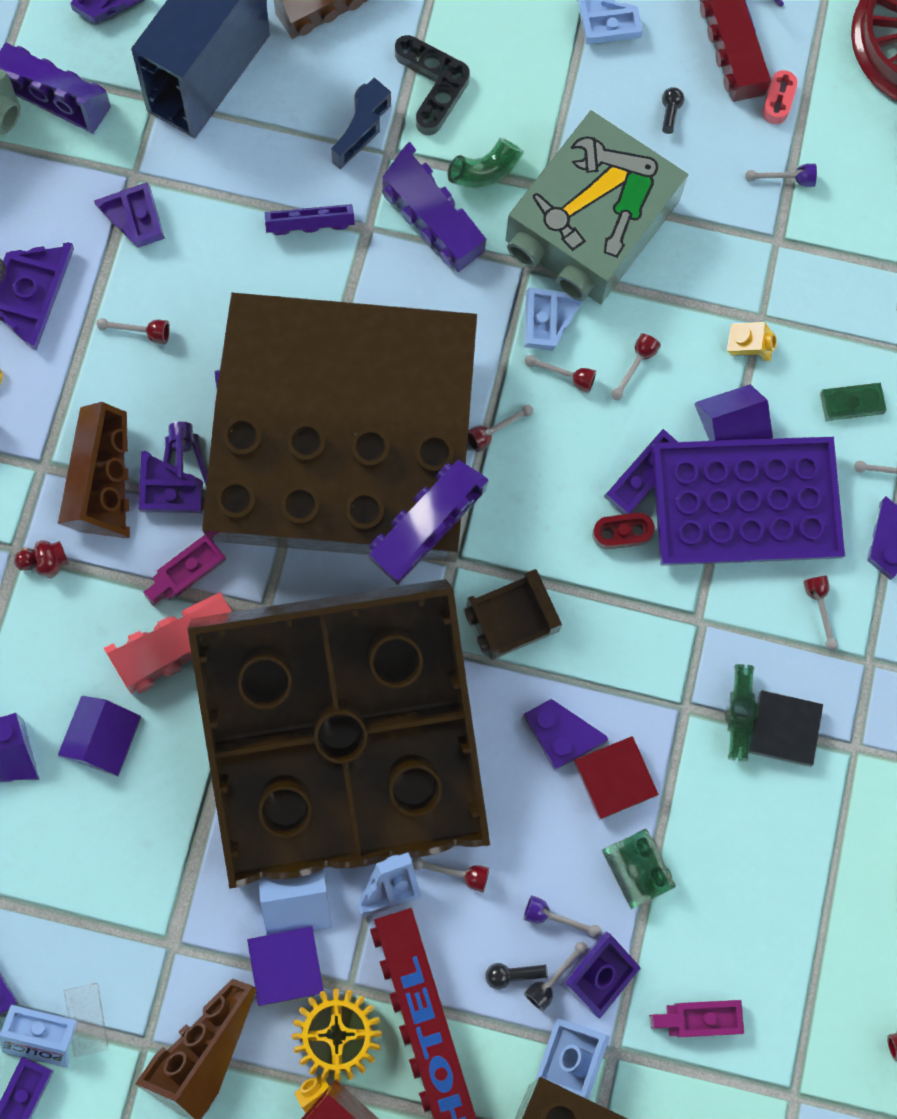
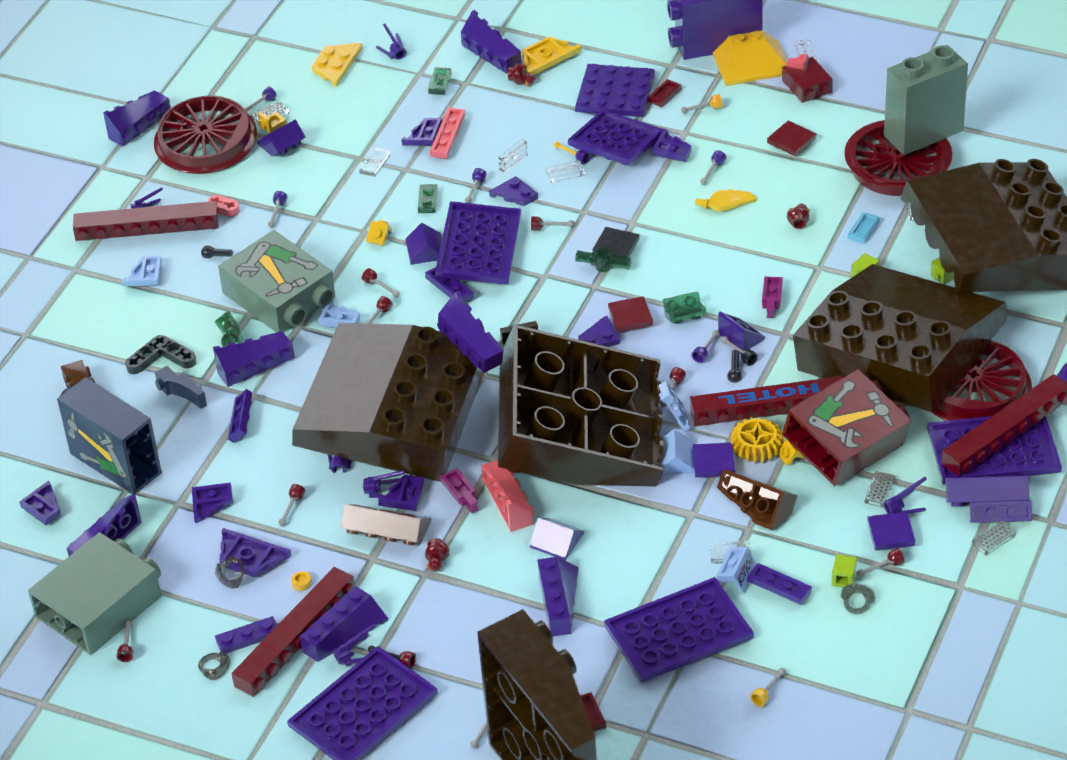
camera: 70 degrees left, 30 degrees down
light blue slope [535,1018,610,1099] -> none
dark red plate [592,513,655,549] -> none

